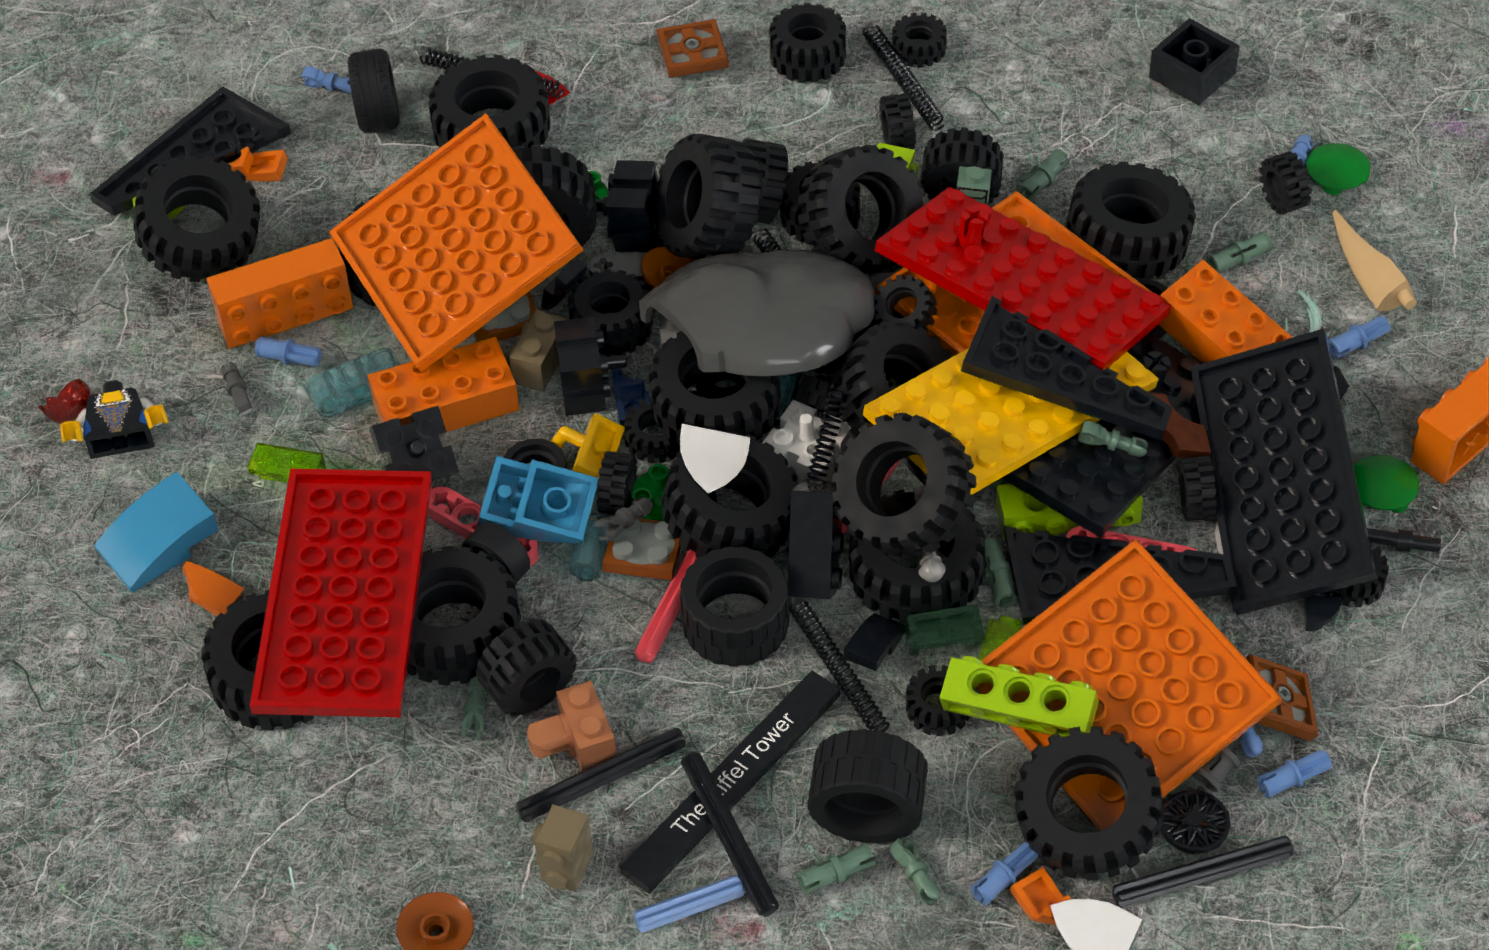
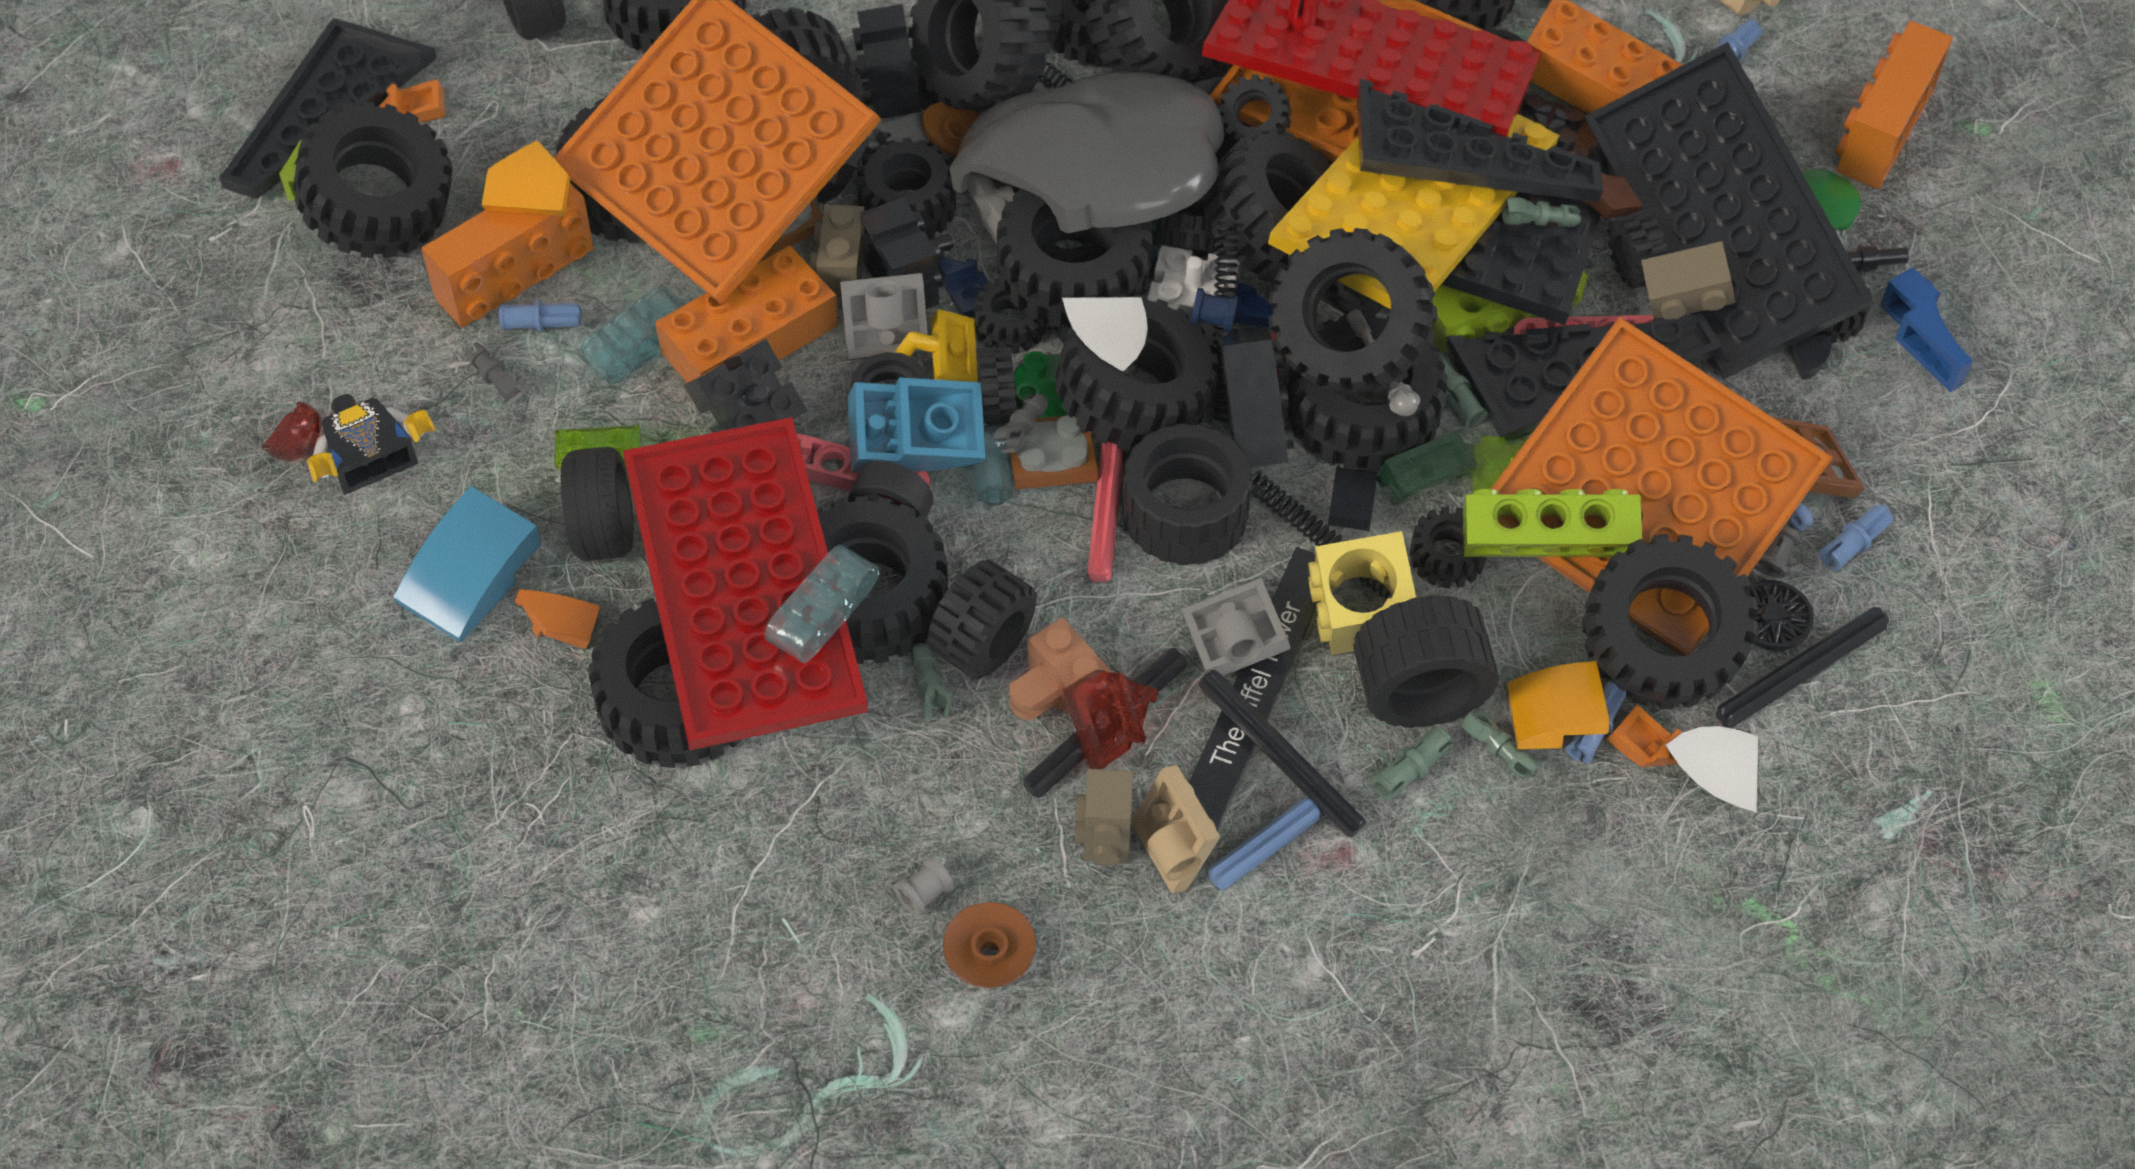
camera: 20 degrees left, 5 degrees up
none -> light orange slope [482,140,570,216]
none -> black tyre [560,446,634,562]
none -> clear light blue beam [765,544,879,663]
none -> light grey plate [840,273,928,359]
none -> light grey bush [893,857,955,917]
none -> clear red slope [1062,670,1159,770]
none -> tan plate [1131,765,1220,894]
none -> light grey plate [1181,578,1291,676]
none -> dark blue bush [1190,287,1238,332]
none -> light yellow brick [1308,531,1416,655]
none -> light orange slope [1506,661,1610,749]
none -> dark tan brick [1641,241,1736,319]
none -> blue slope [1880,267,1973,392]

